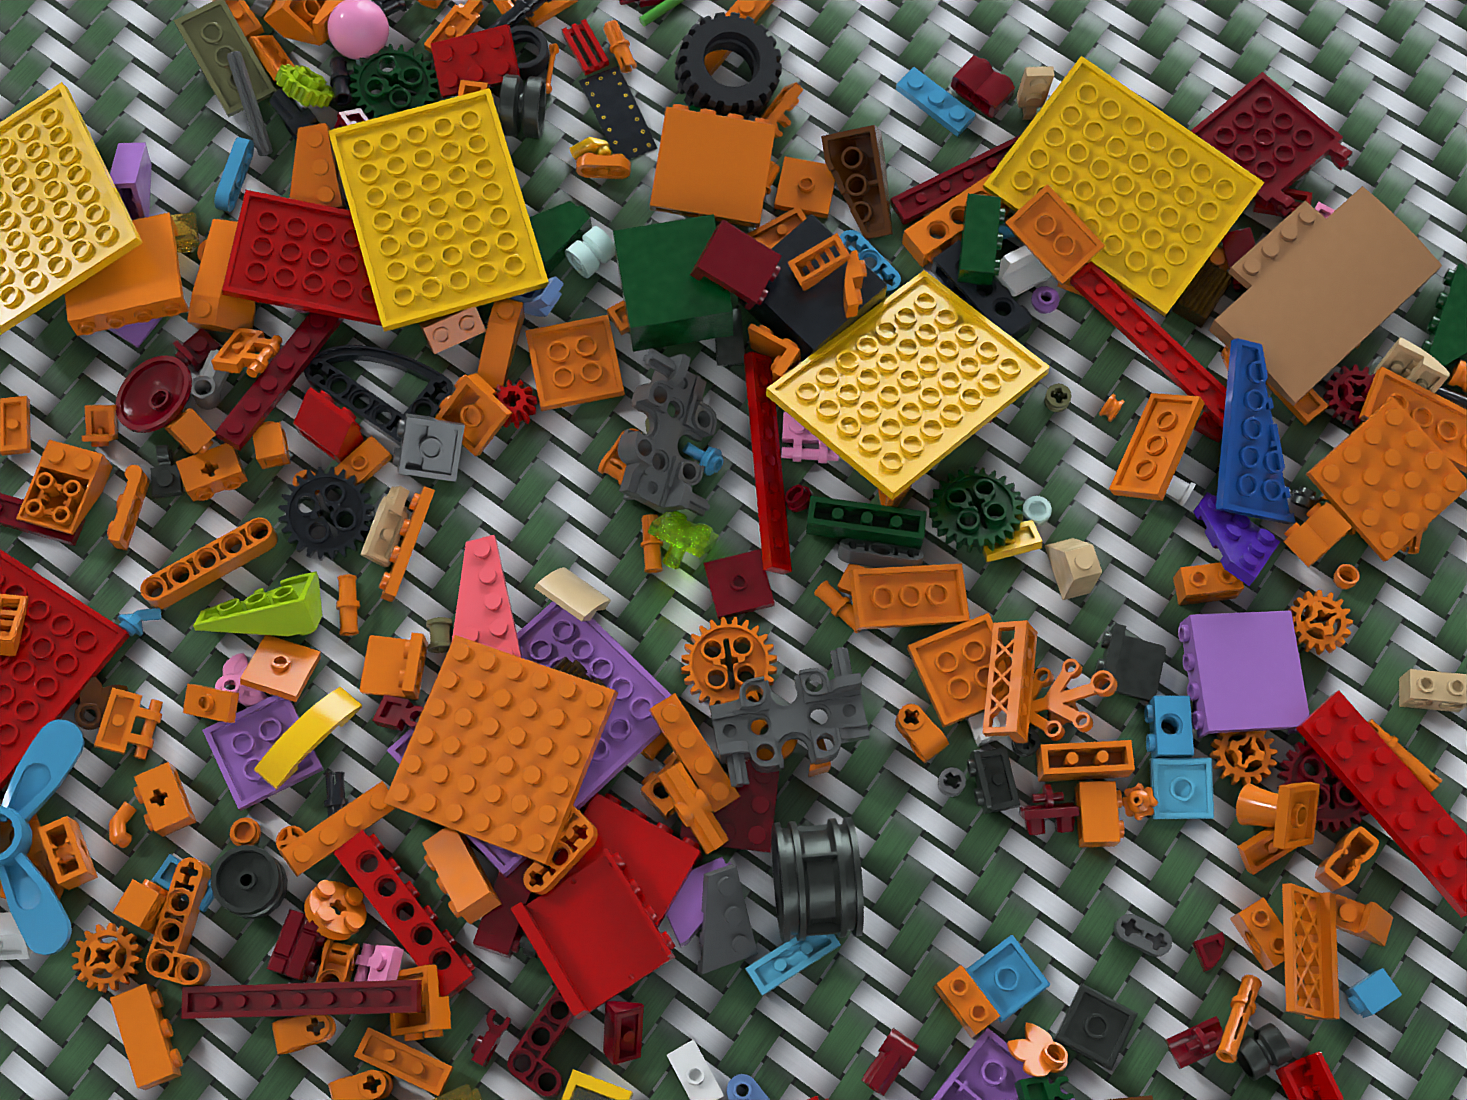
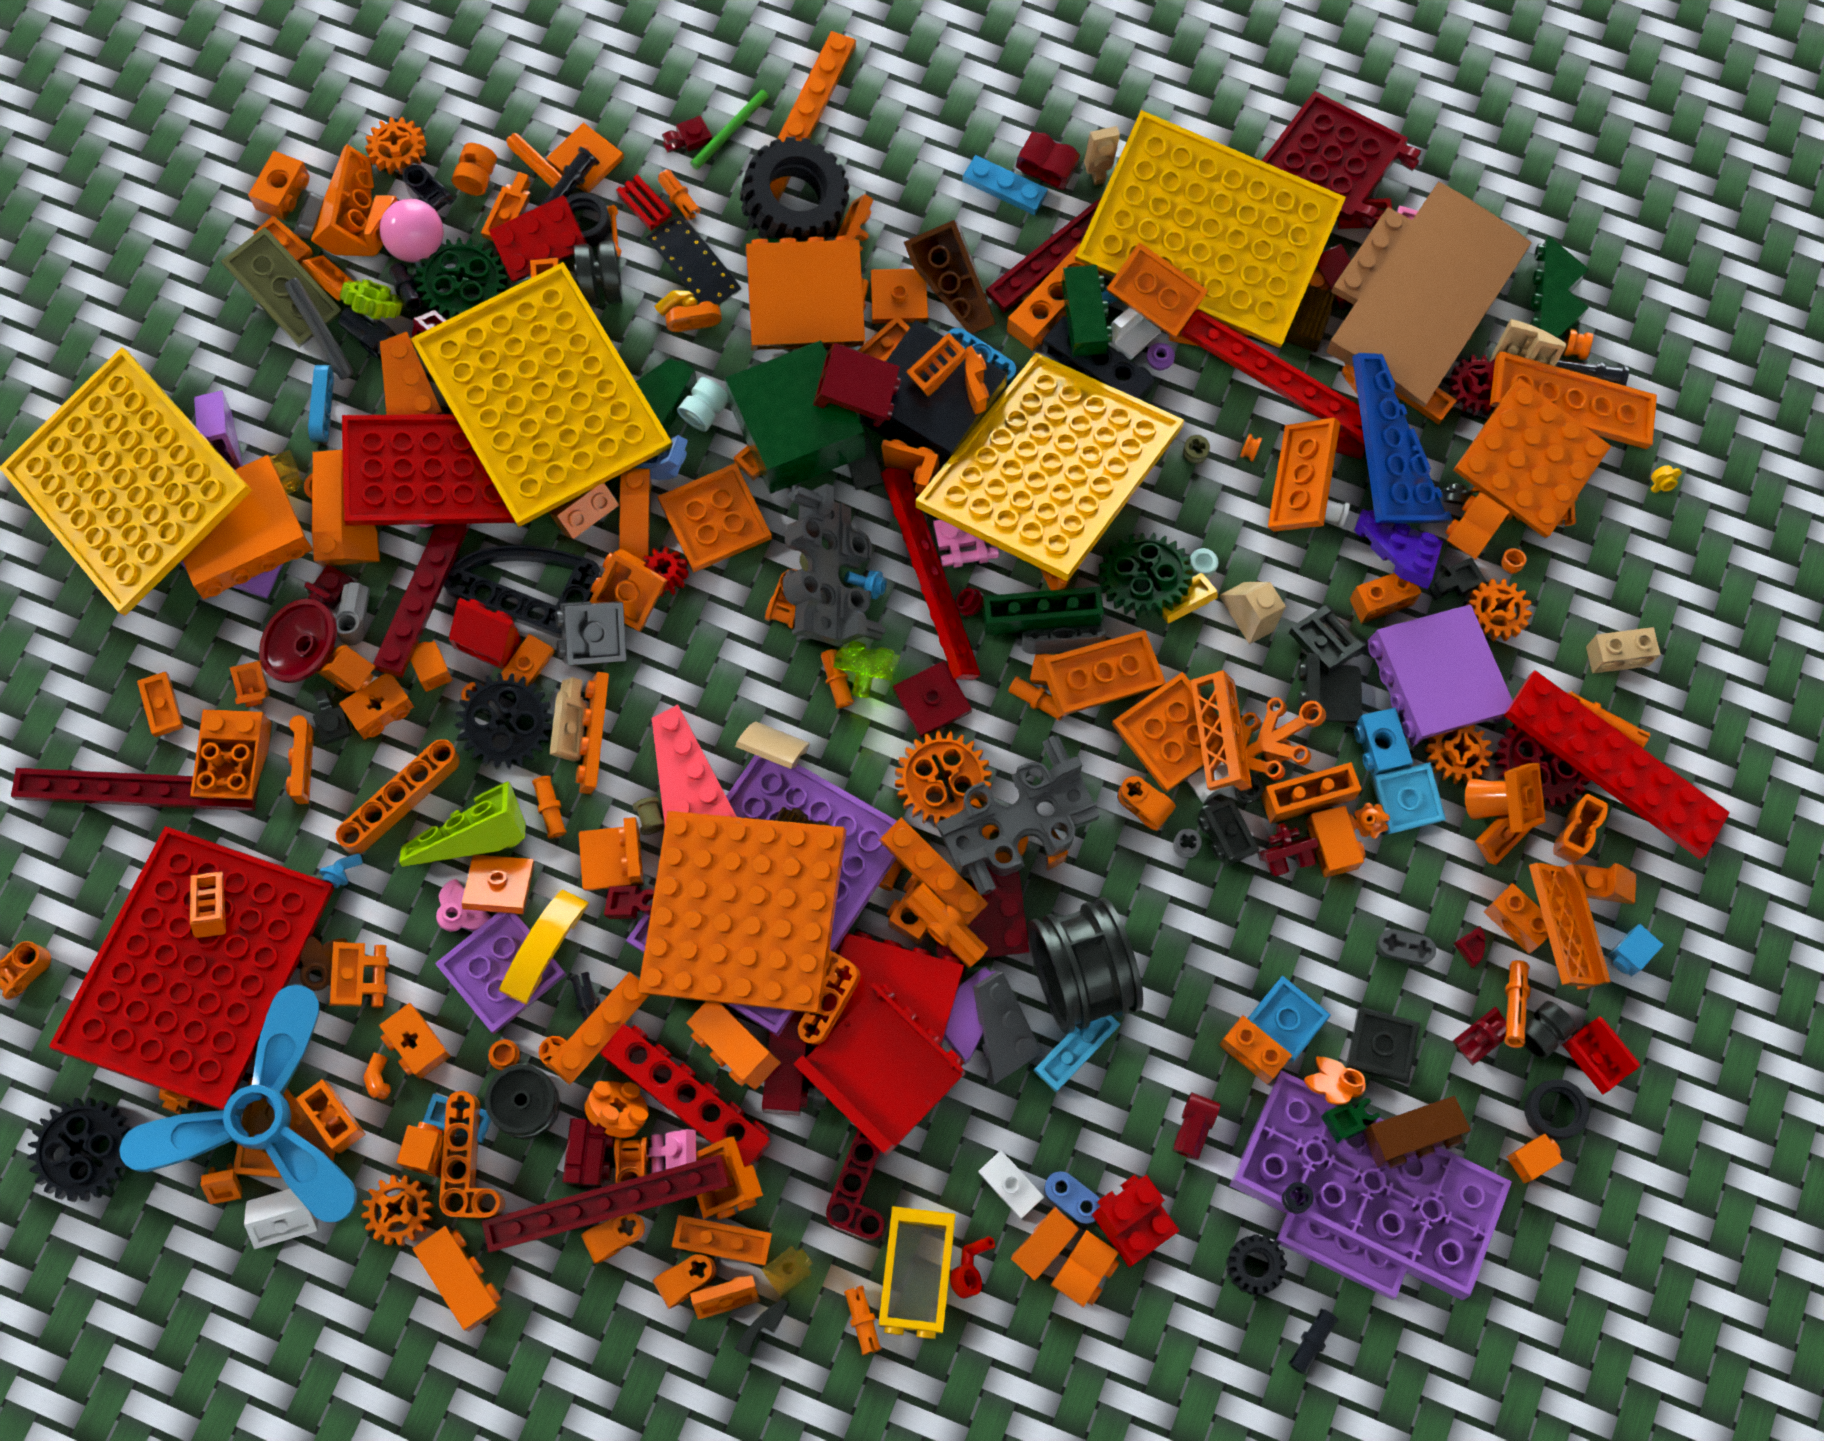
camera: 15 degrees left, 0 degrees up
orange plate [183,684,239,723] -> none
orange plate [211,327,283,378] -> none
dark red plate [471,1009,512,1068] -> none
dark red slope [603,1001,644,1065] -> none
none -> pearl dark grey plate [1289,604,1368,674]
none -> pearl dark grey plate [1430,557,1486,600]

